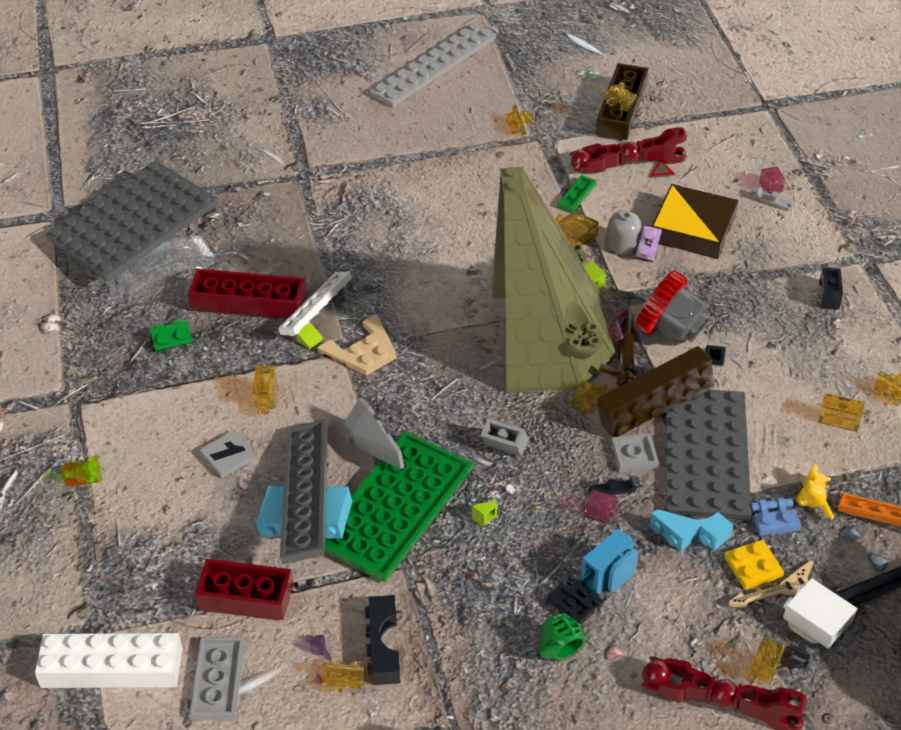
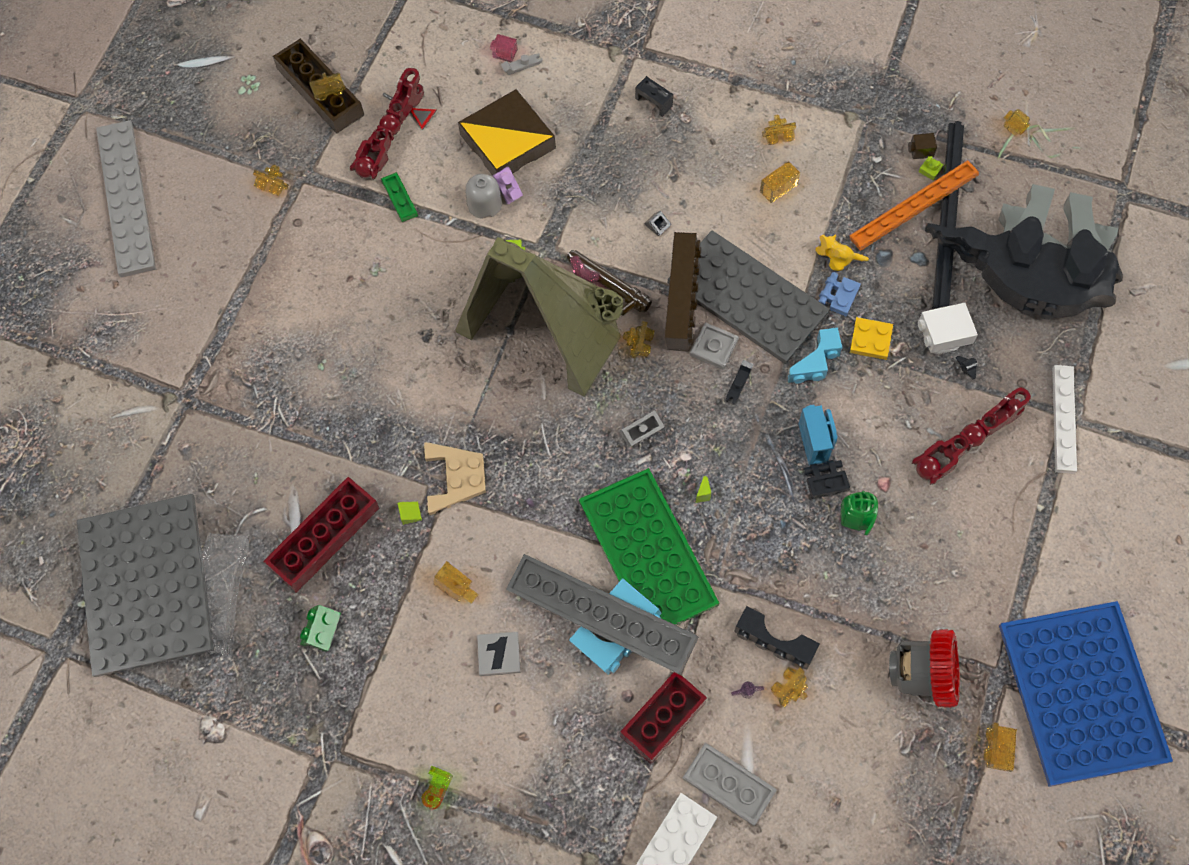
camera: 55 degrees left, 20 degrees up
white plate [278,271,352,336] -> none
light grey wedge [344,398,404,469] -> none
clear yellow torso [555,211,599,246] -> none
clear pink brick [585,489,618,525] -> none
piece [635,270,710,343] -> none
tan piece [728,560,831,607] -> none
clear yellow hips [748,636,786,684] -> none

